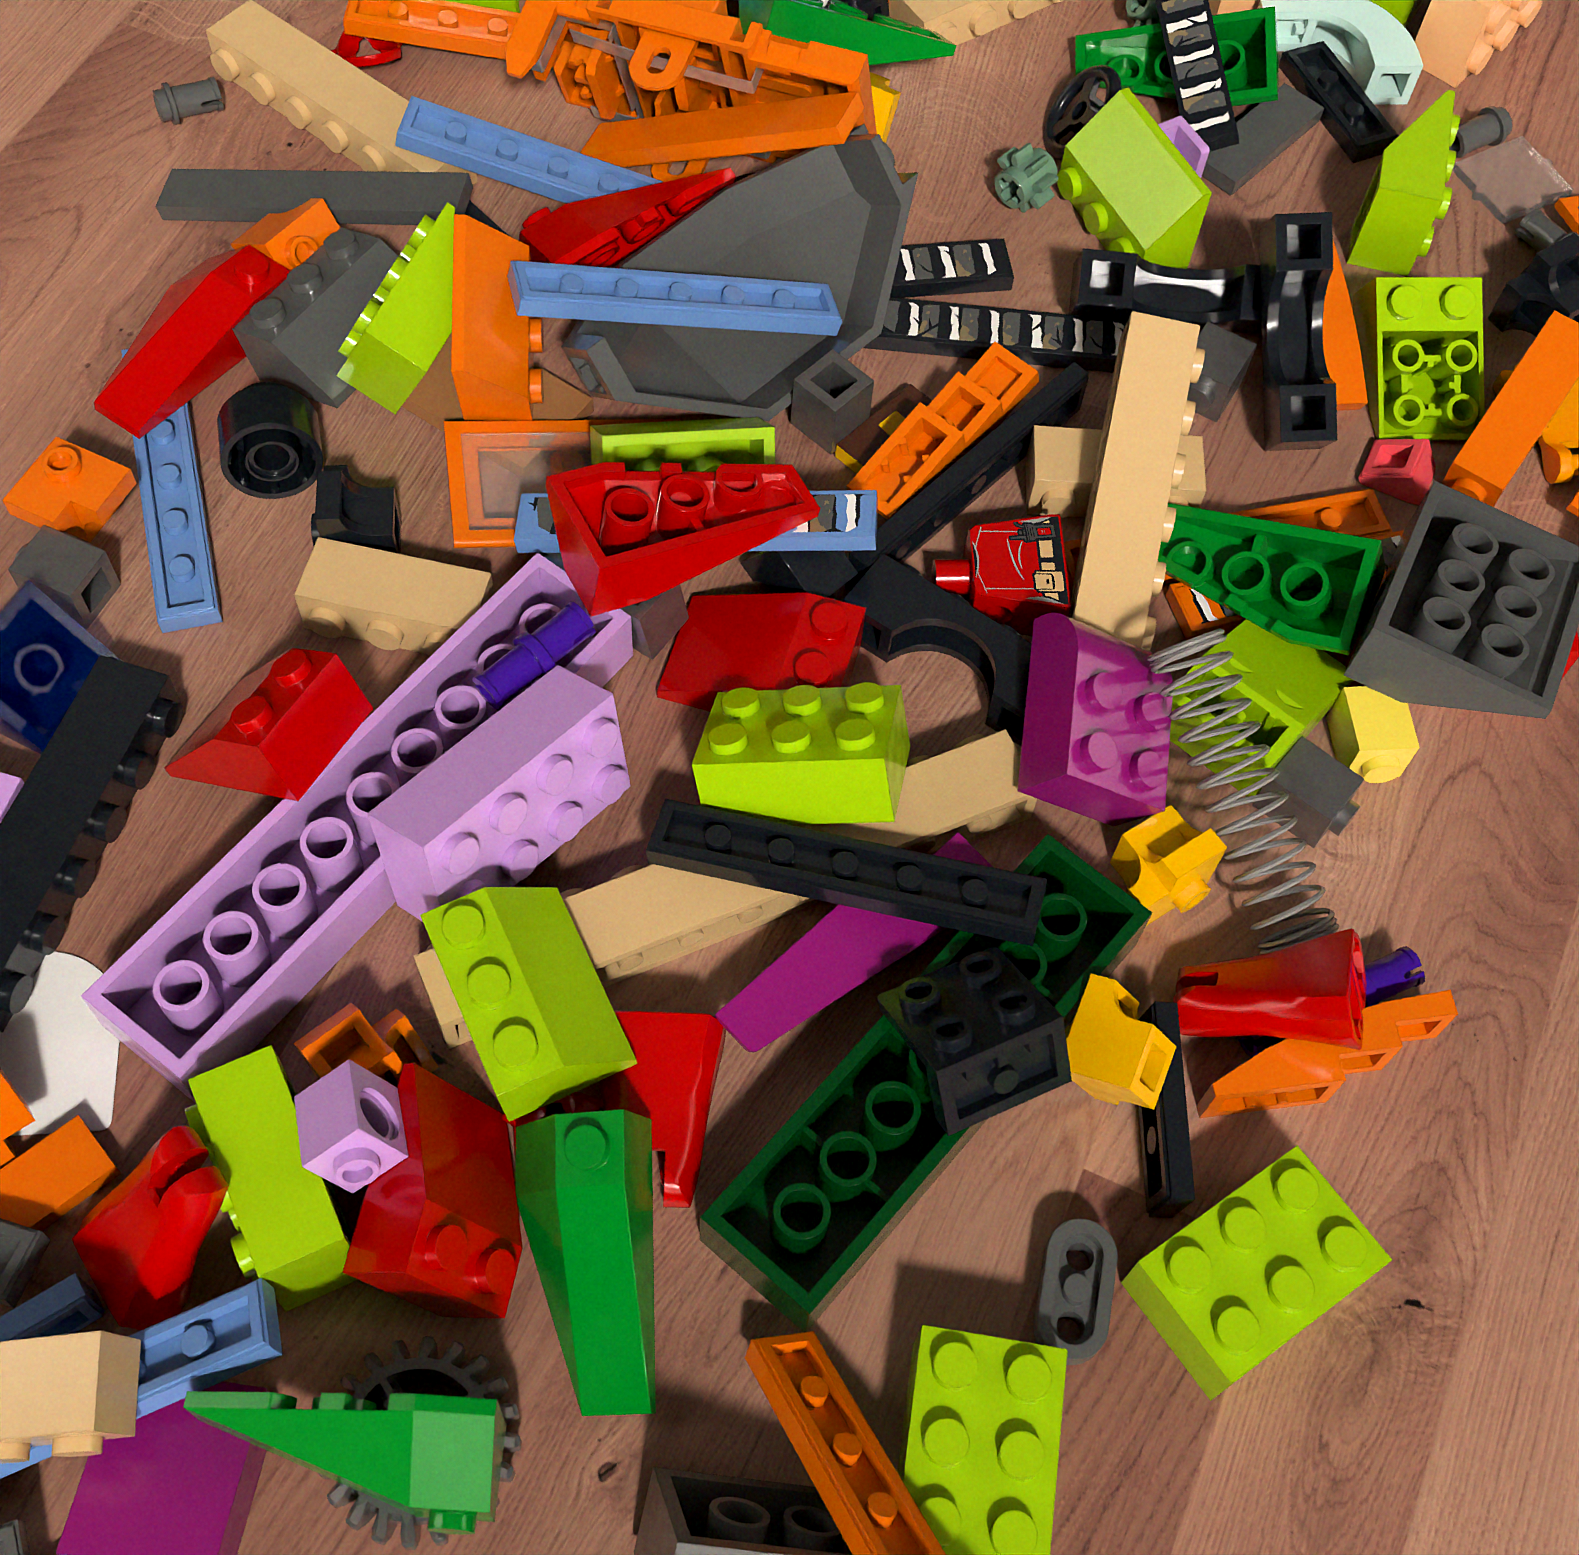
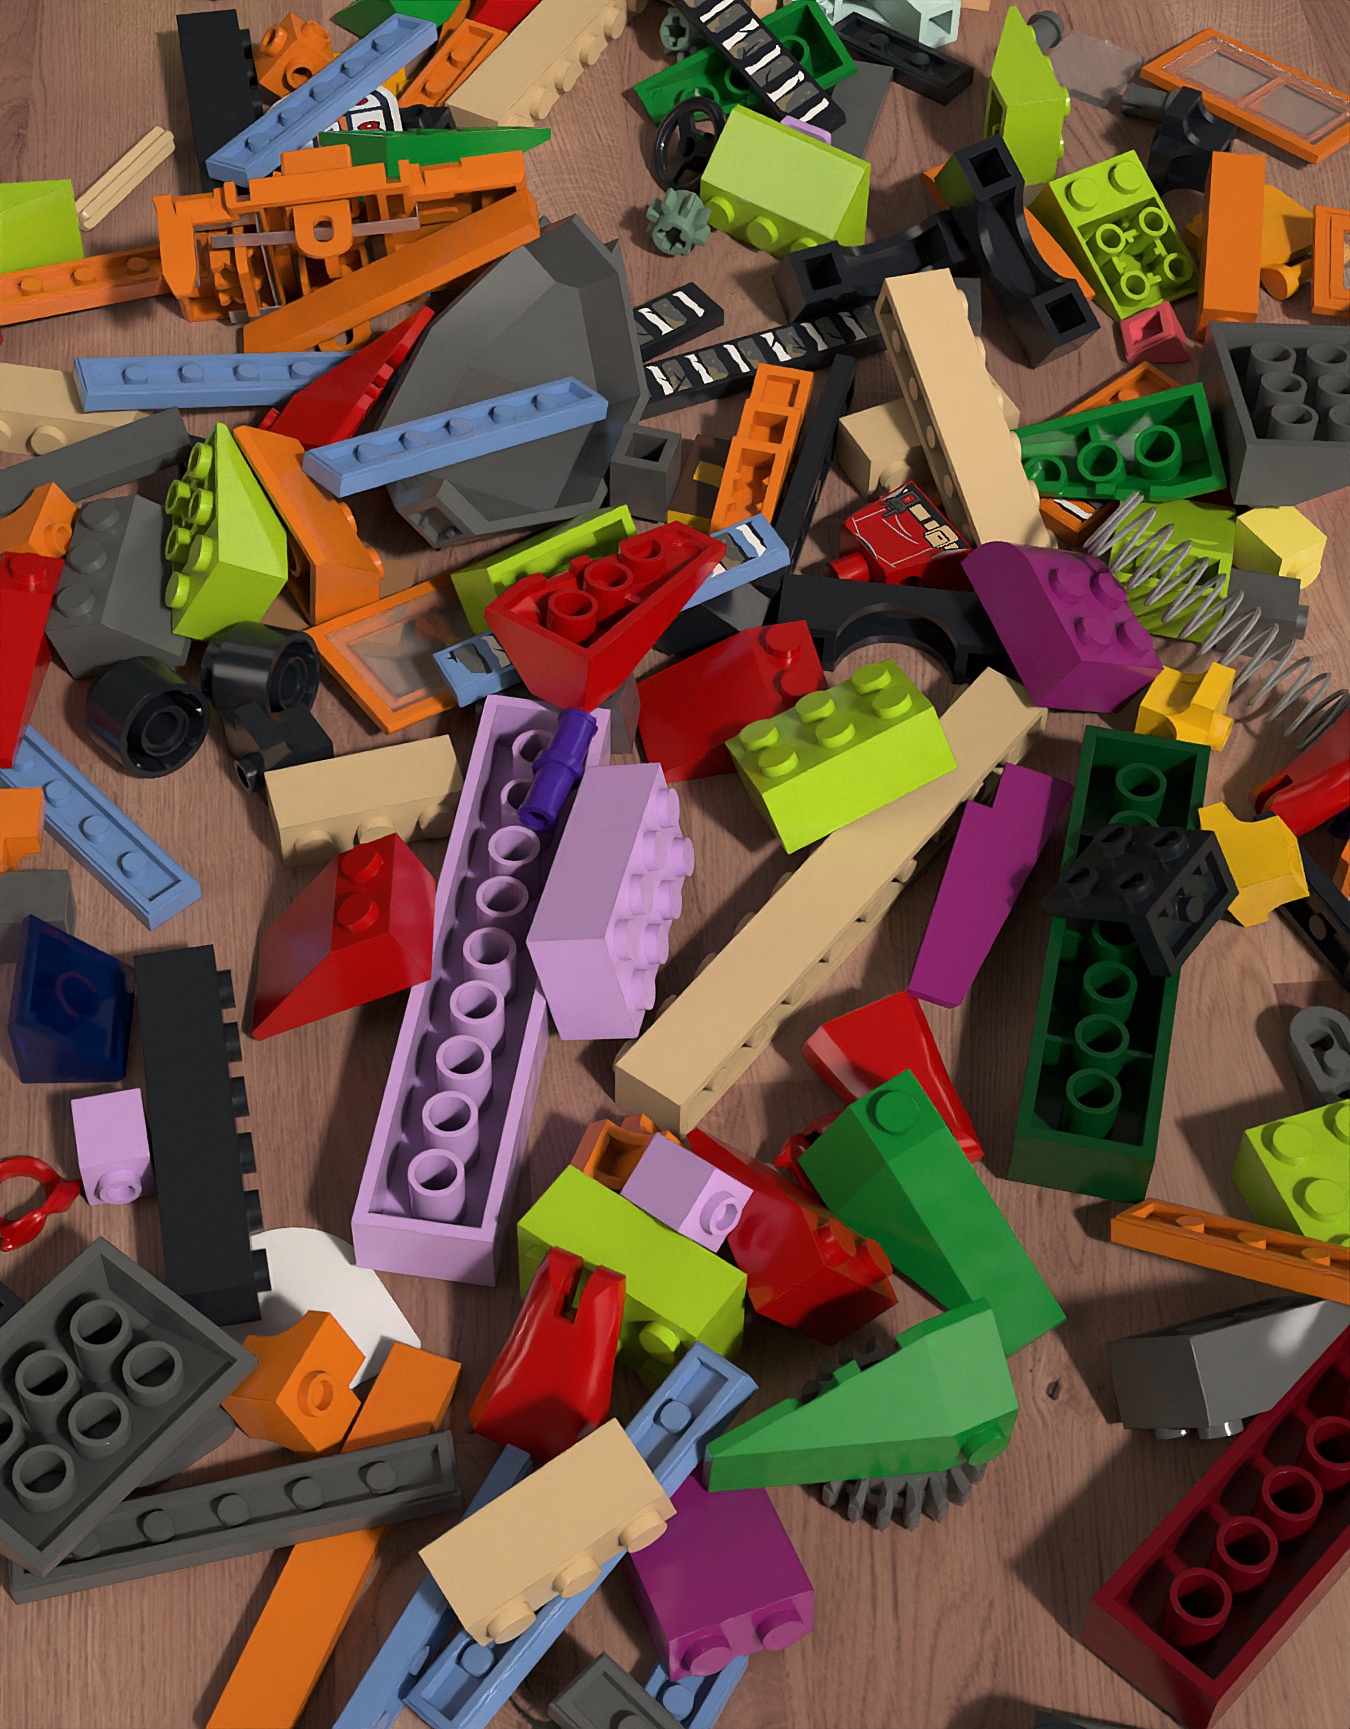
camera: 25 degrees left, 10 degrees down
lime slope [420,887,637,1122] -> none
black tile [646,799,1047,946] -> none
none -> black piece [200,621,320,720]

